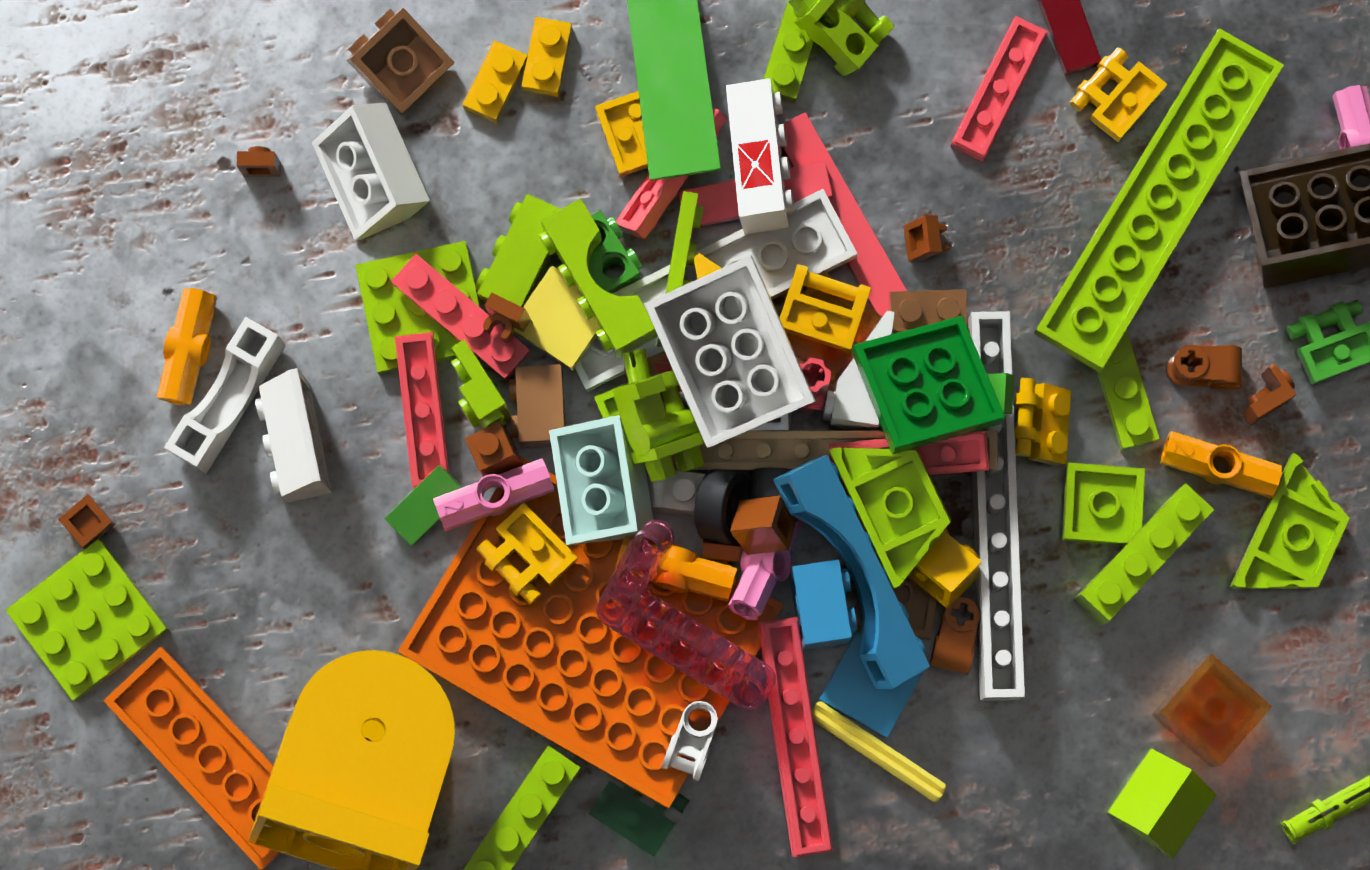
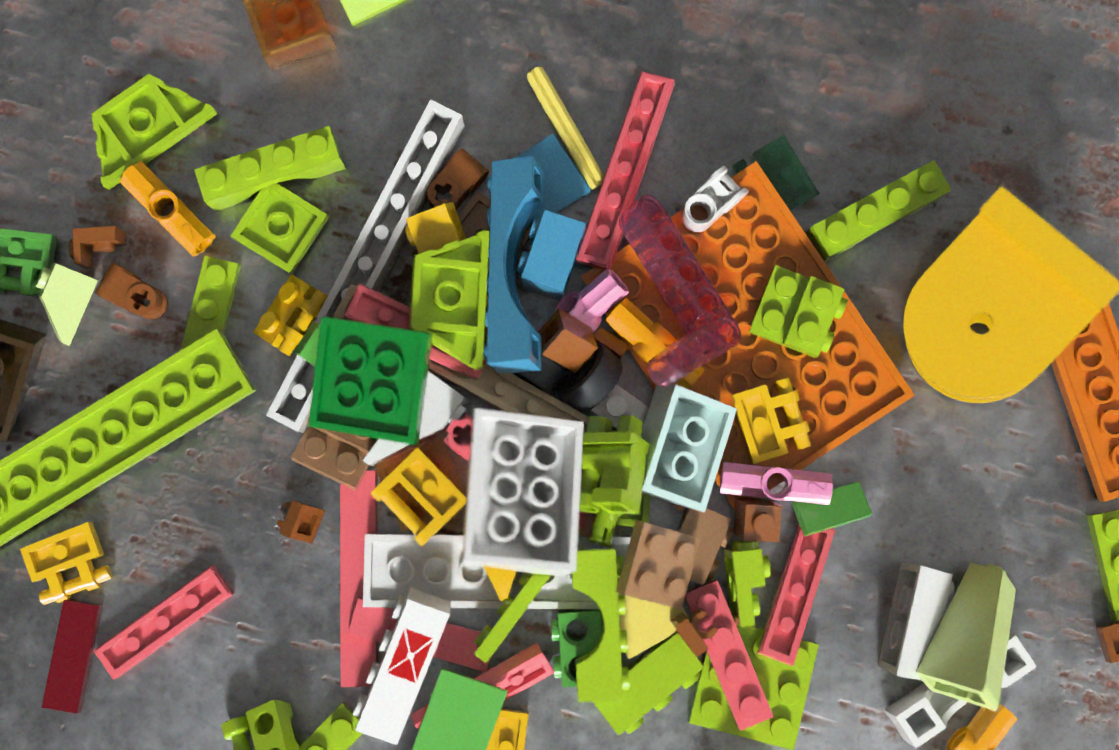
camera: 160 degrees left, 5 degrees up
none -> yellowish green slope [36,263,98,346]
none -> medium nougat plate [616,520,701,609]
none -> lime plate [748,265,848,358]
none -> yellowish green slope [916,563,1016,711]

